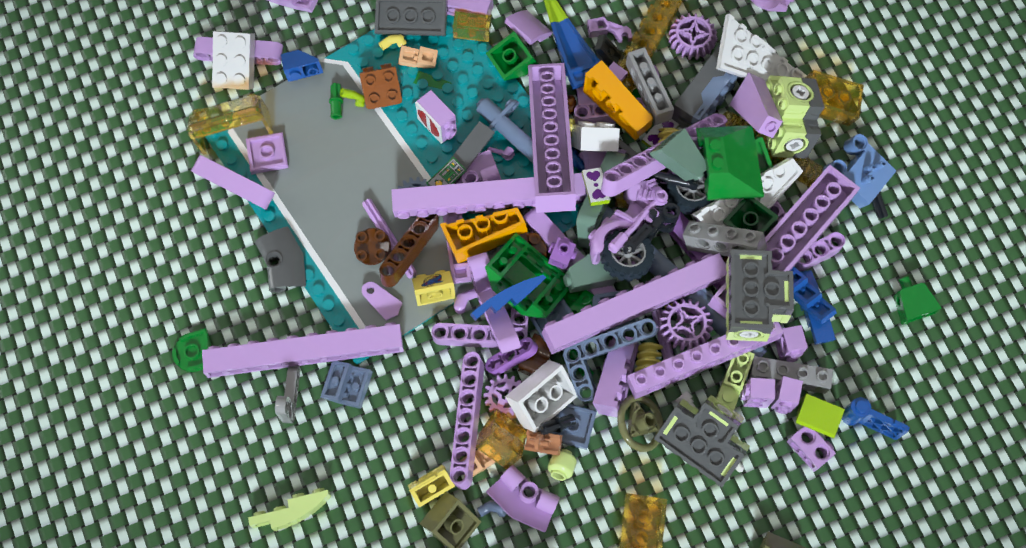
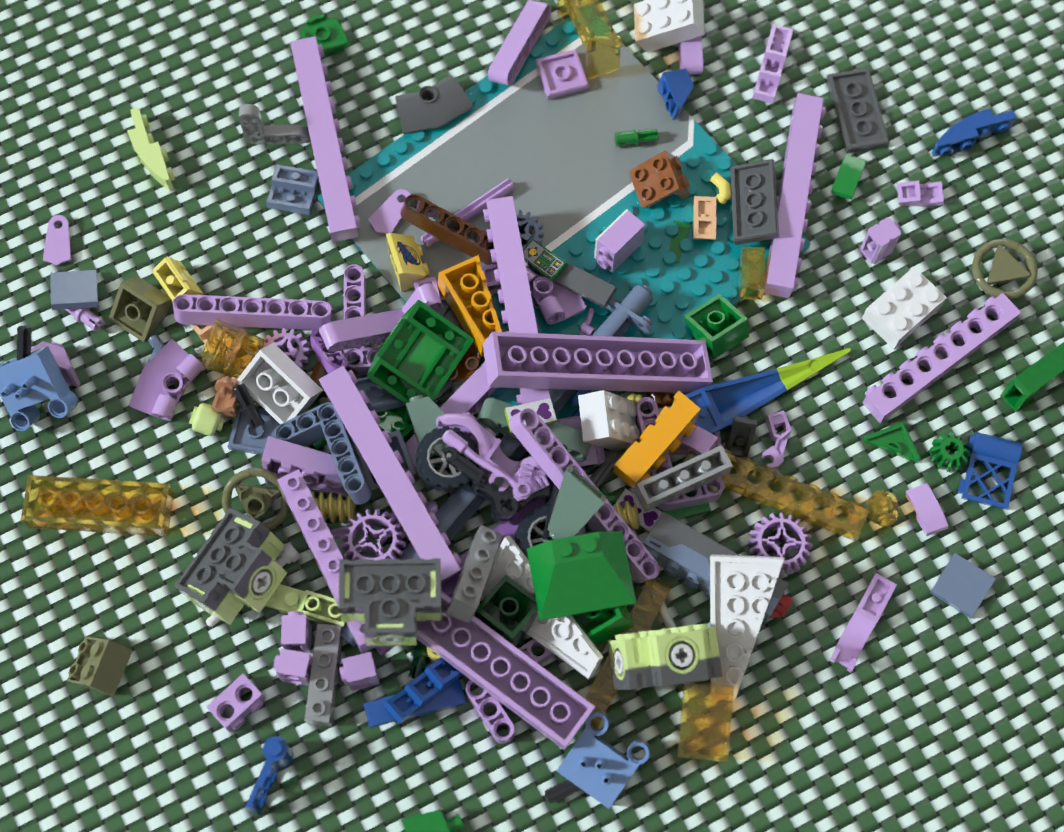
camera: 85 degrees right, 0 degrees up
lime arm [340,88,365,107] -> none
reddish brown dish [354,228,391,265] -> none
lavender arm [454,289,477,314] -> none
blue slope [470,275,546,321] -> none
lavender slope [505,10,553,45] -> none
medium lavender brick [548,237,577,271] -> none
lavender slope [729,72,783,138] -> none
lime slope [796,394,845,438] -> none

